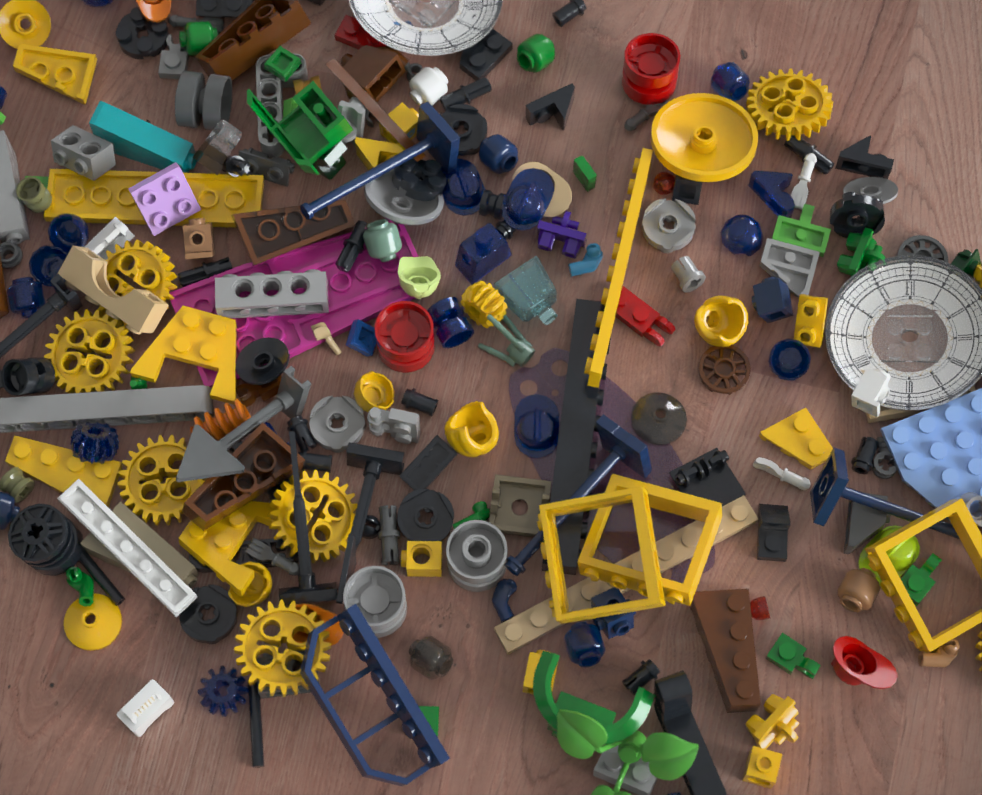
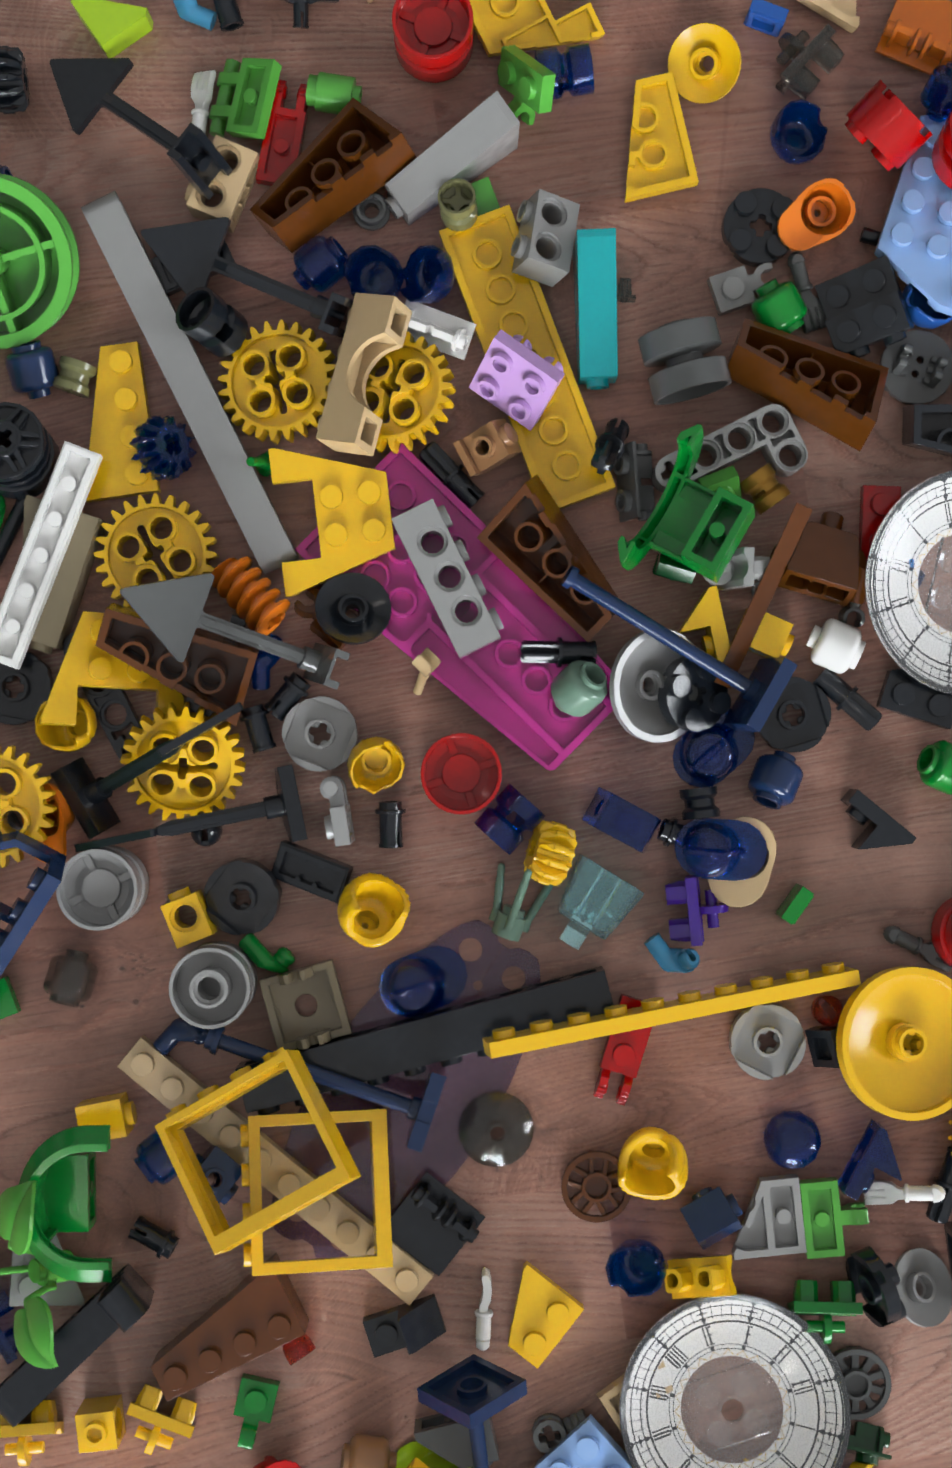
camera: 65 degrees right, 20 degrees up
leg [193,120,242,175] -> none
dark grey piece [244,537,300,576] -> none
green tile [264,46,302,82] -> none
blue tile [346,319,376,357] -> none
dark grey pin [378,505,400,565] -> none
yellowish green piece [398,256,441,299] -> none
light grey bush [671,256,706,293] -> none
white brick [851,367,890,418] -> none
black pin [851,437,879,475] -> none

